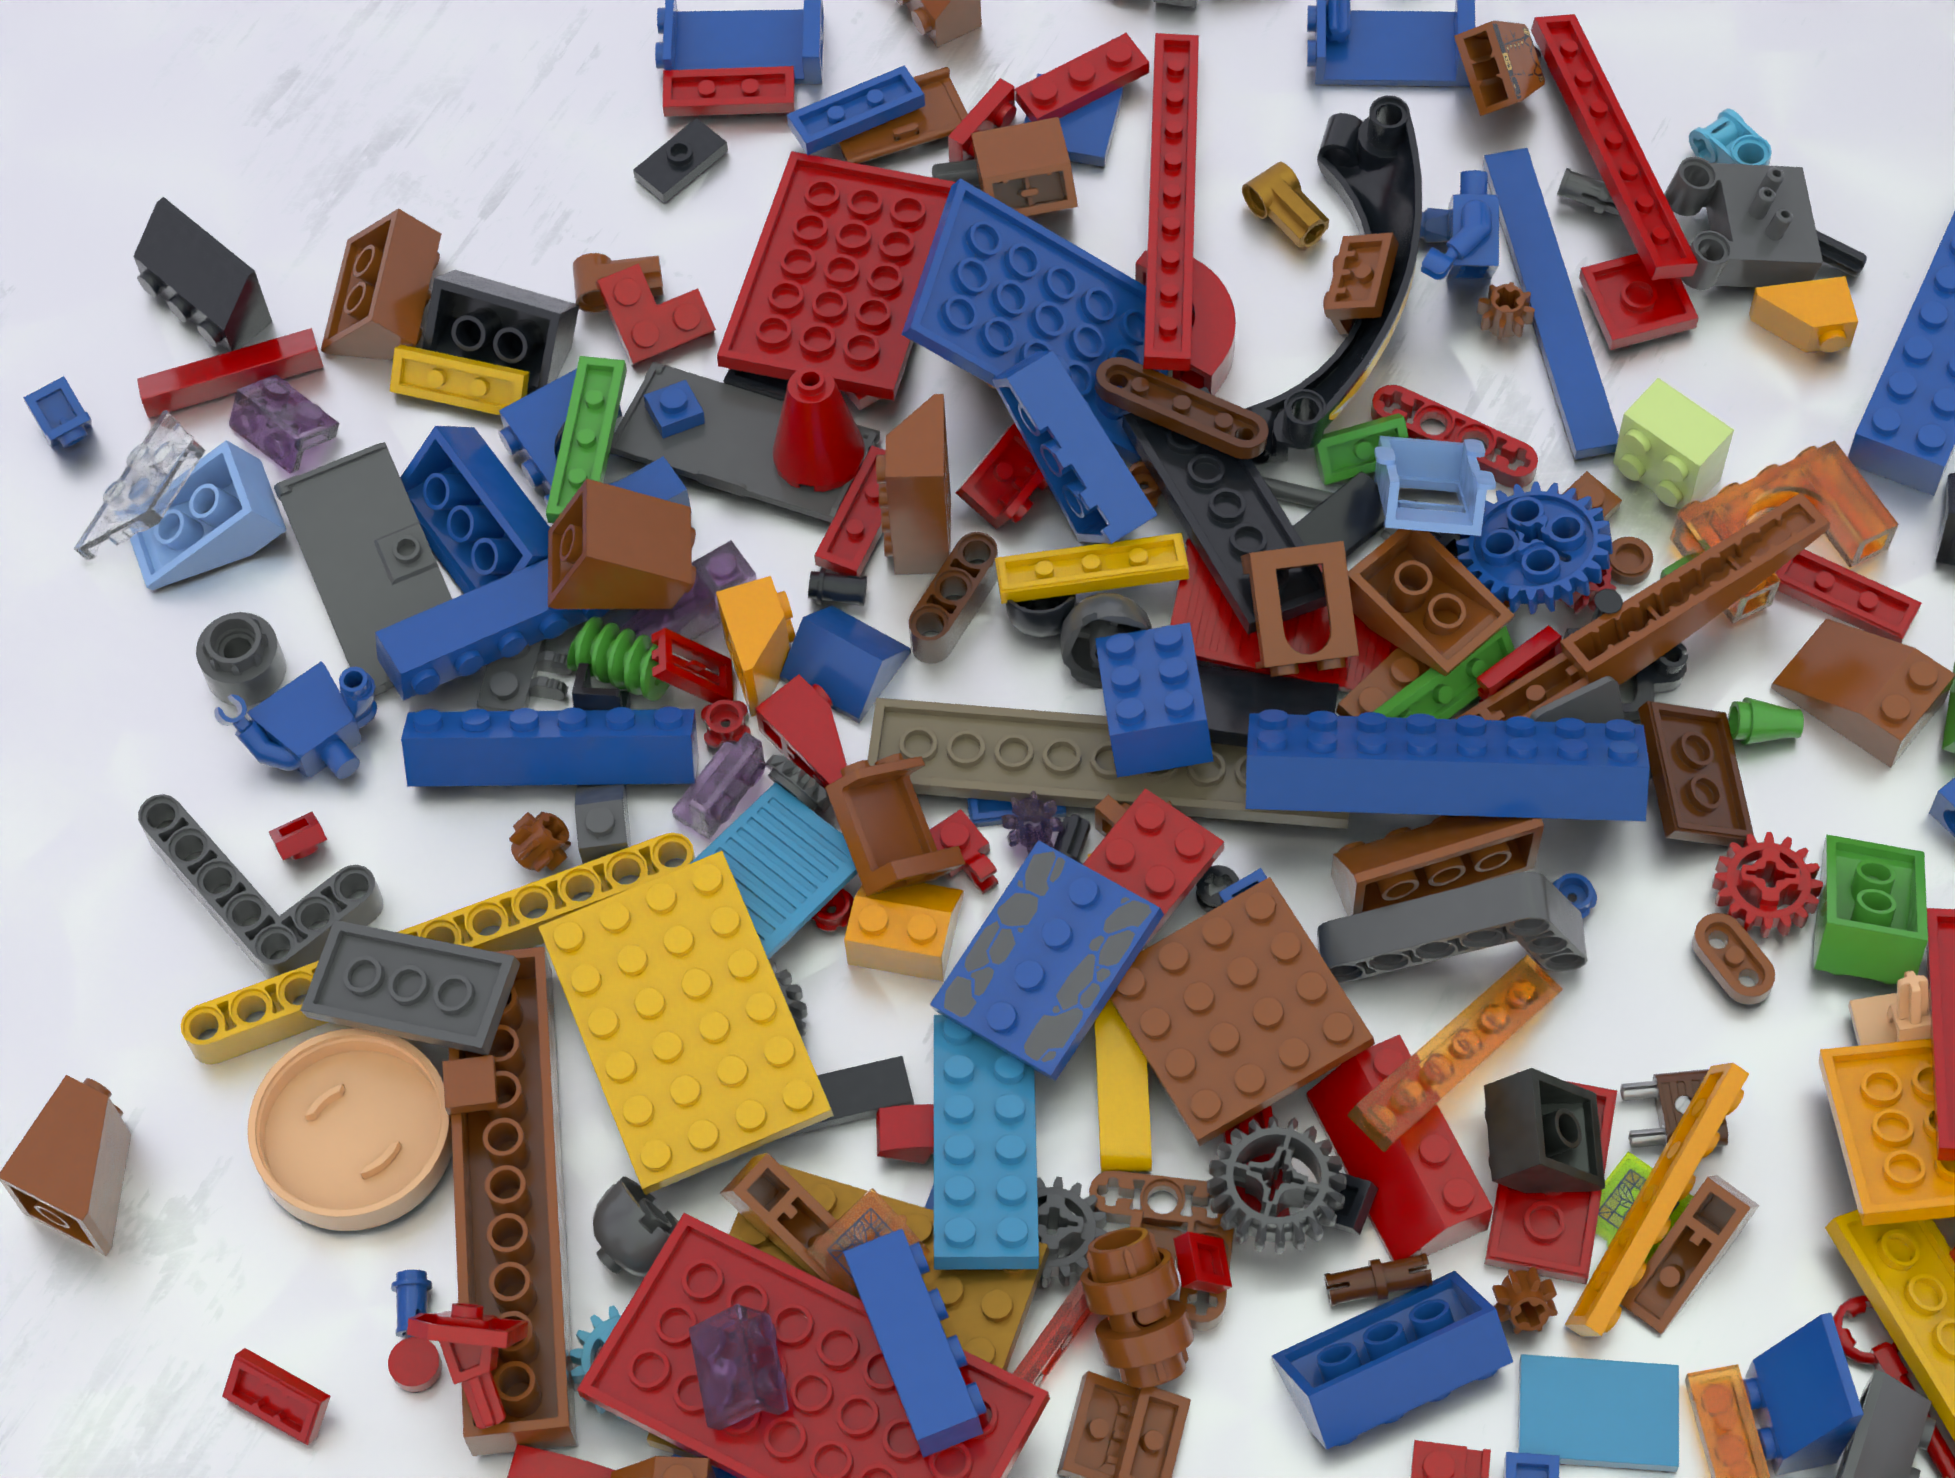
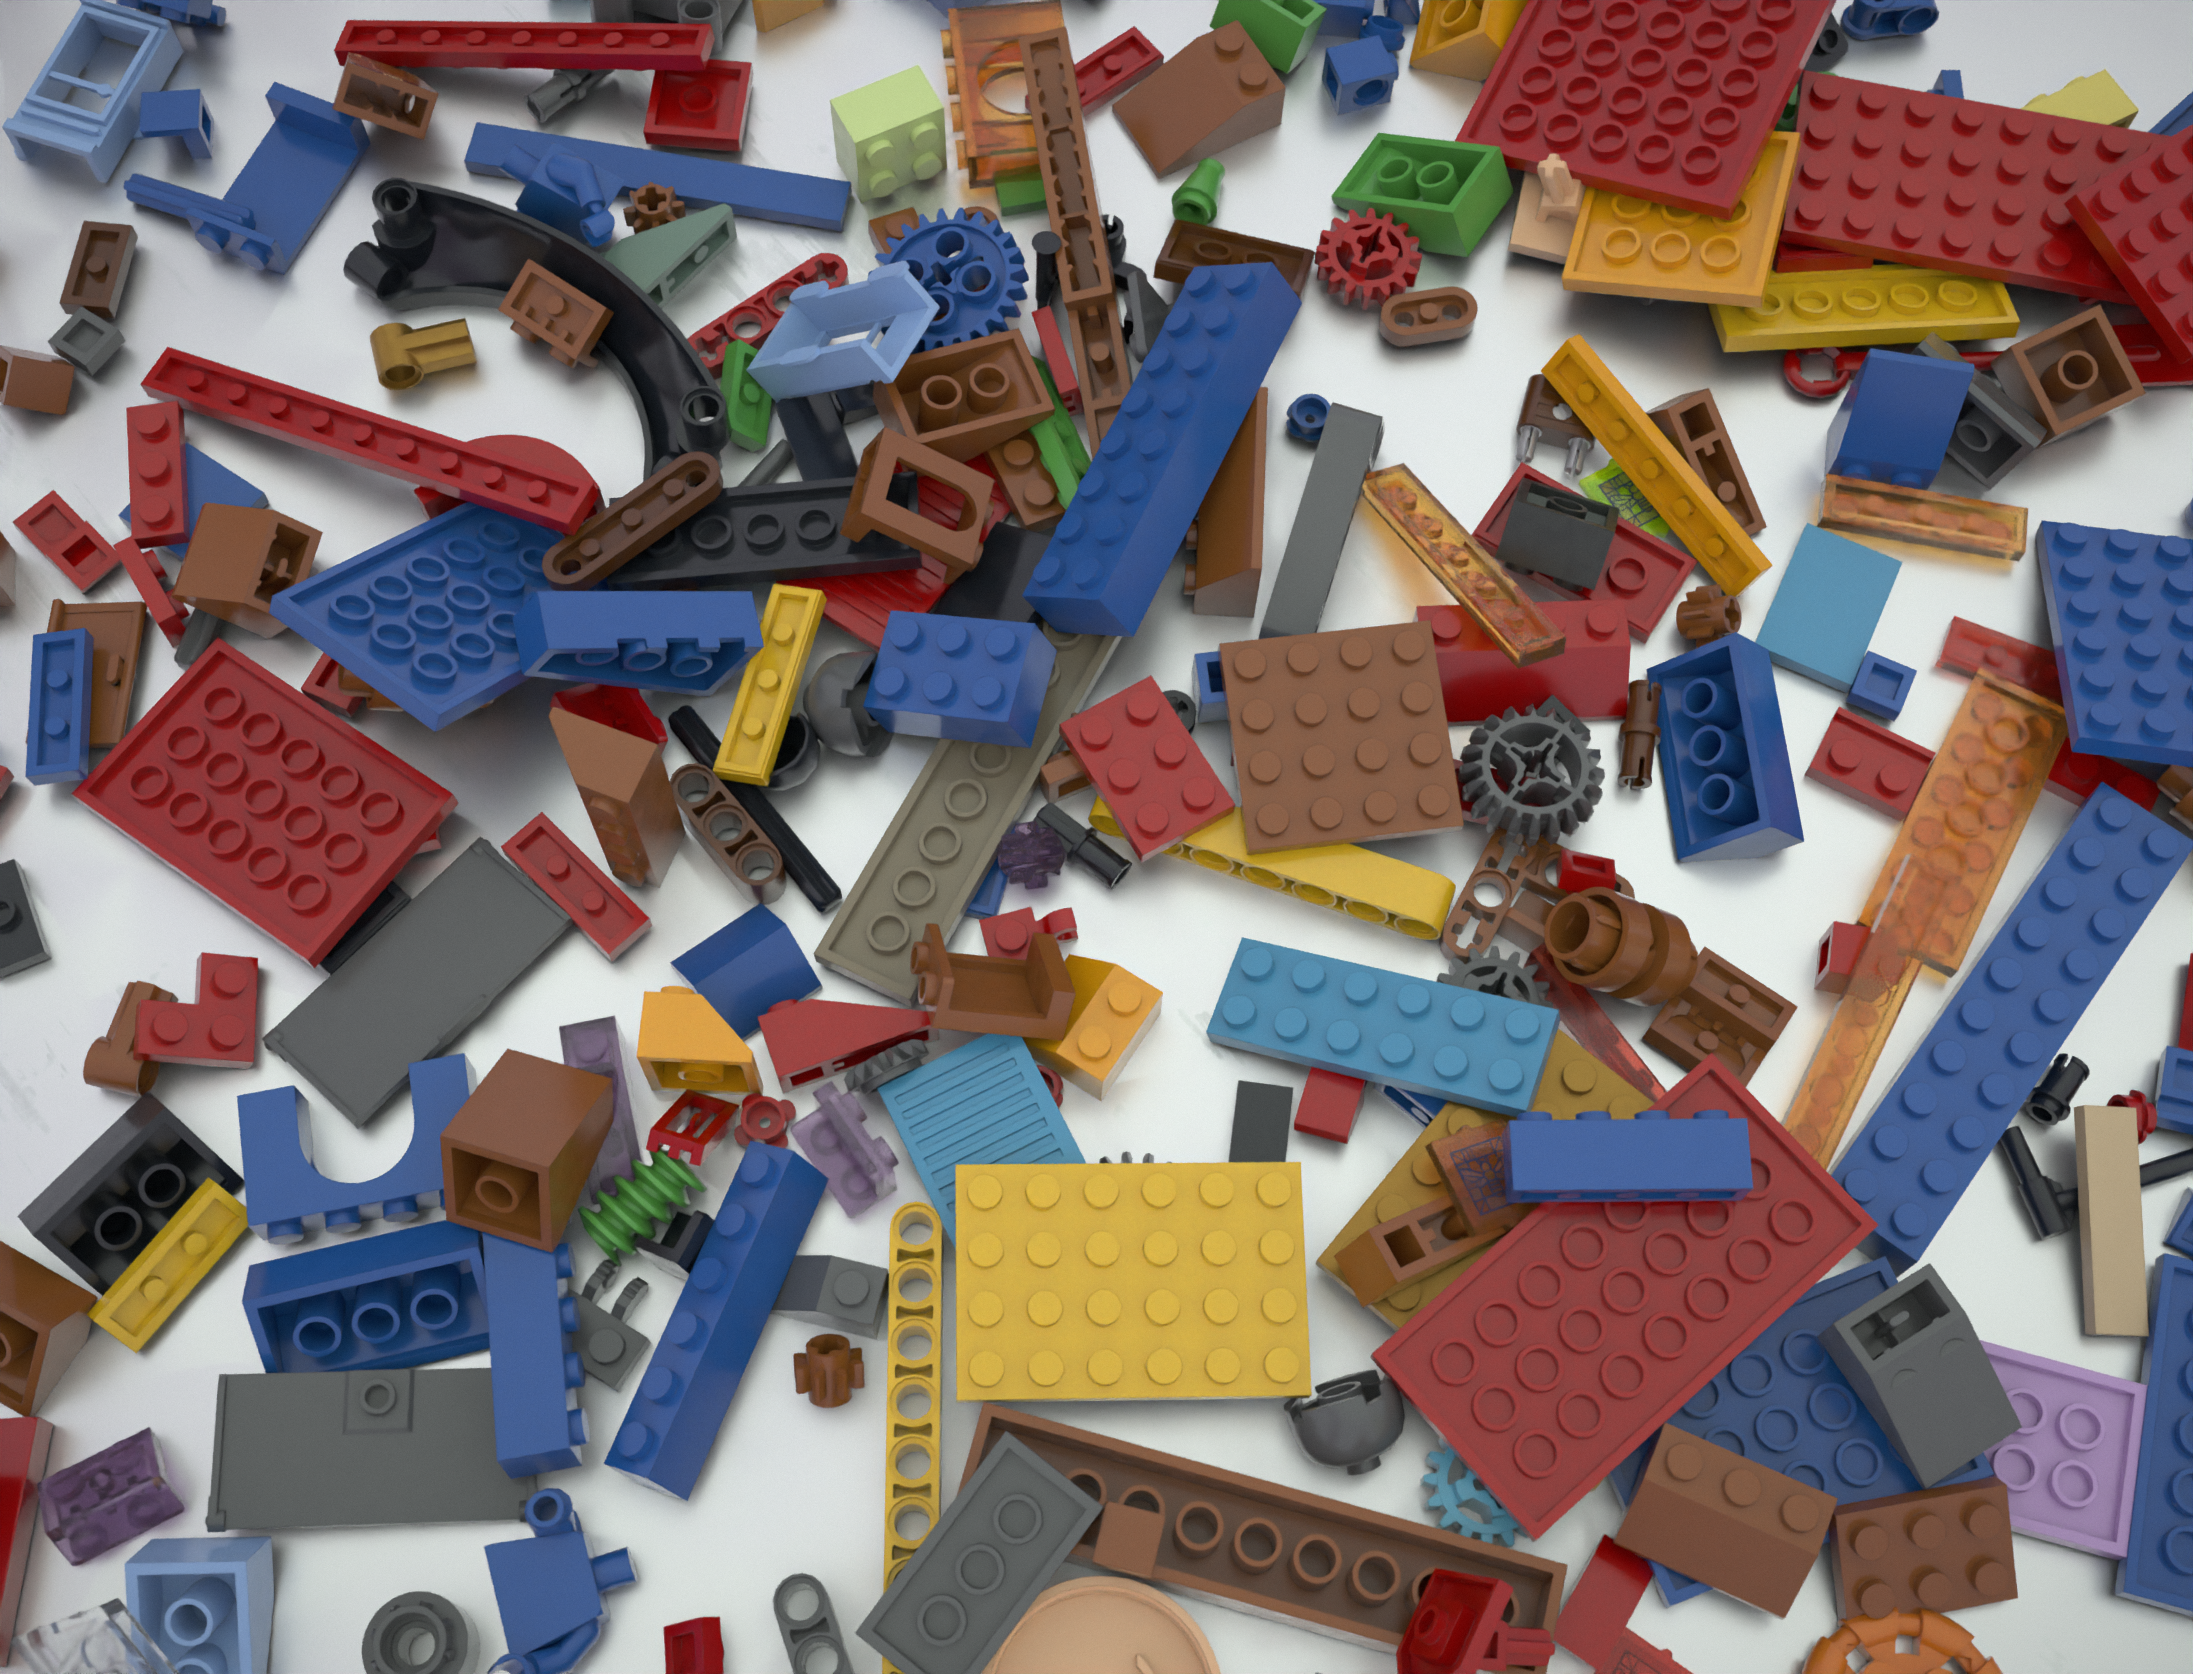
camera: 75 degrees left, 5 degrees up
bright green plate [546,356,627,523] -> none
blue plate [644,380,705,439] -> none
clear purple bracket [689,1304,789,1430] -> none
red cone [773,367,865,492] -> none
black pin [808,567,867,606] -> none
blue plate [930,840,1164,1082] -> none
none -> red slope [13,490,122,593]
none -> sand green slope [600,203,737,309]
none -> black axle [668,705,842,912]

